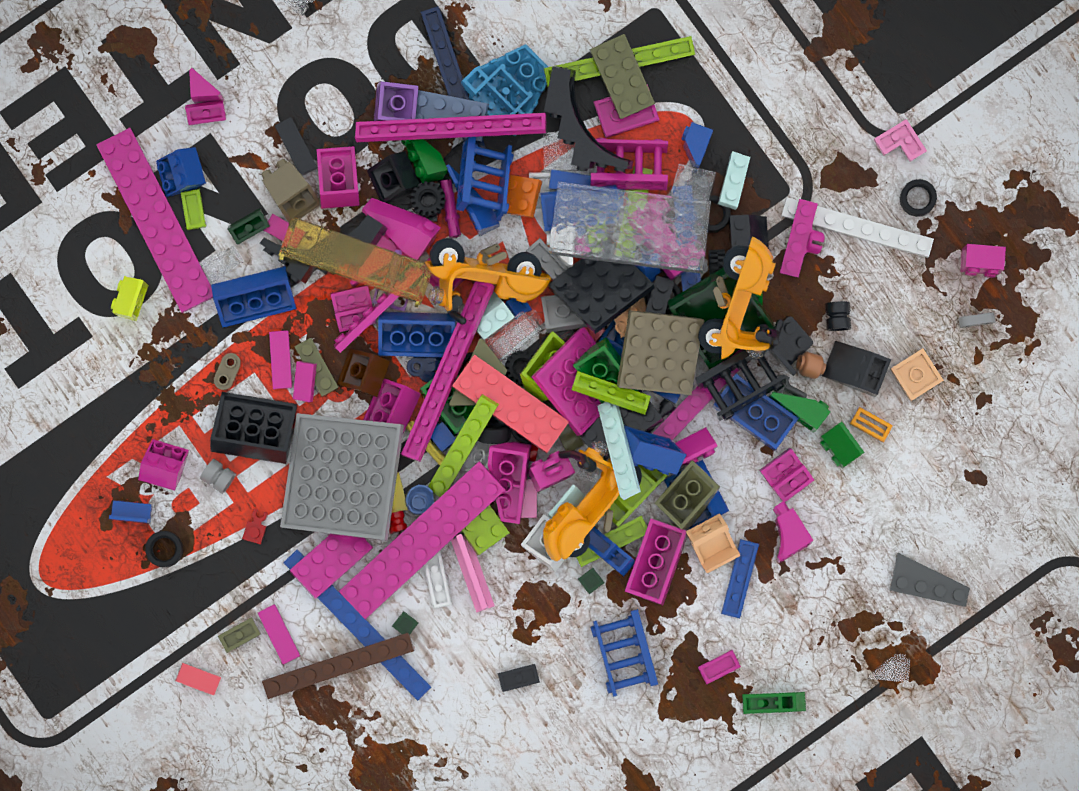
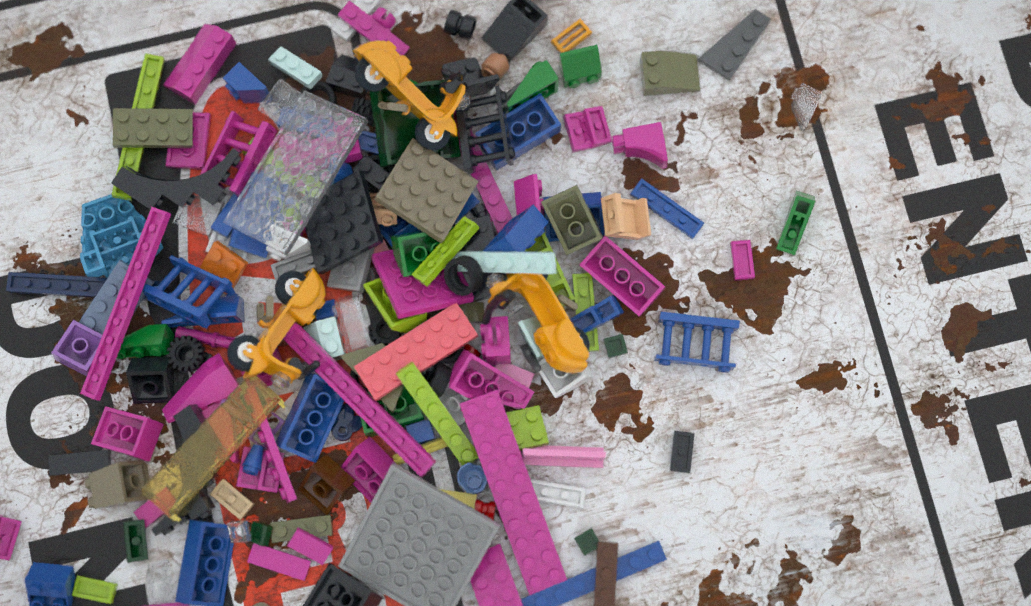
camera: 65 degrees left, 5 degrees down
none -> dark pink slope [163,24,237,105]
none -> tan plate [210,479,255,520]
none -> clear plate [227,520,252,543]
none -> blue cone [242,444,264,476]
none -> dark green plate [248,521,273,546]
none -> black tyre [444,255,483,296]
none -> dark grey bar [520,343,541,372]
none -> olive slope [640,51,701,96]

